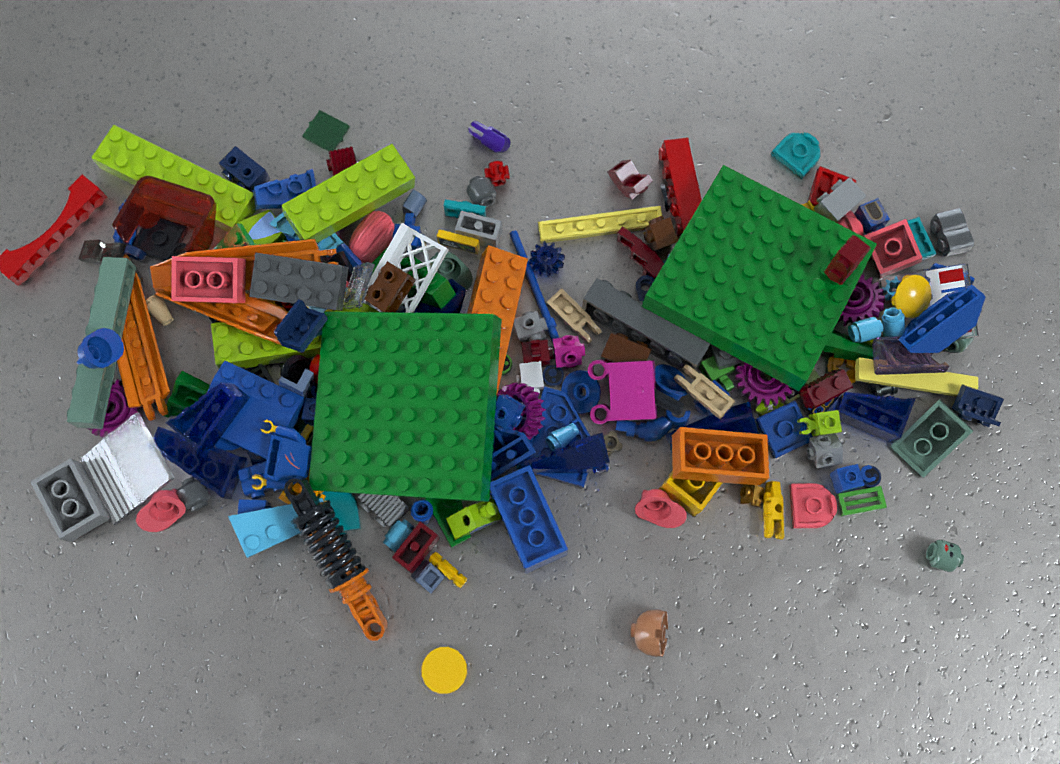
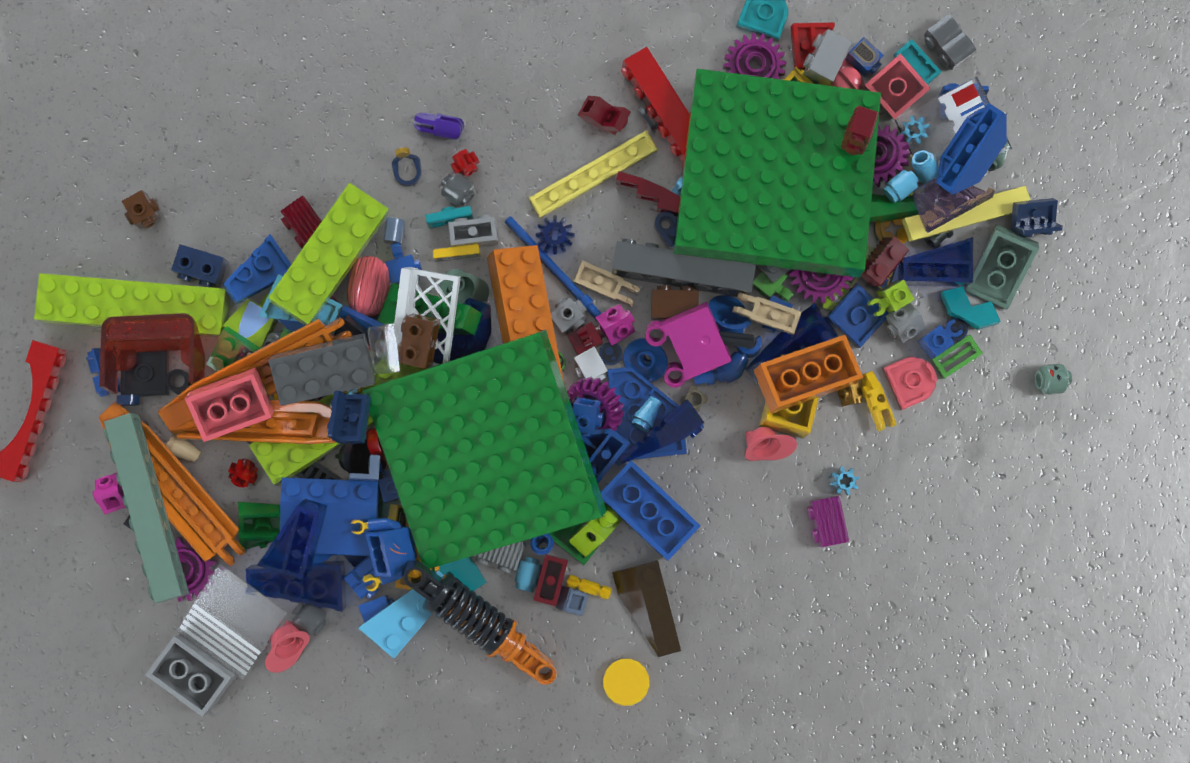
camera: 30 degrees left, 10 degrees up
blue piece [77,328,124,369] -> none
clear smoke slope [78,240,126,264] -> none
clear green piece [302,110,350,151] -> none
nougat cylinder [631,609,668,657] -> none
reddish brown brick [643,215,678,251] -> none
yellow dish [891,275,931,318] -> none
none -> dark pink brick [92,473,126,514]
none -> reddish brown brick [122,190,161,229]
none -> red gear [228,459,258,488]
none -> dark blue piece [392,147,422,186]
none -> dark brown wedge [612,560,681,657]
none -> magenta gear [723,33,787,80]
none -> magenta brick [807,496,849,547]
none -> medium azure gear [830,467,860,495]
none -> teal tile [940,286,1001,330]

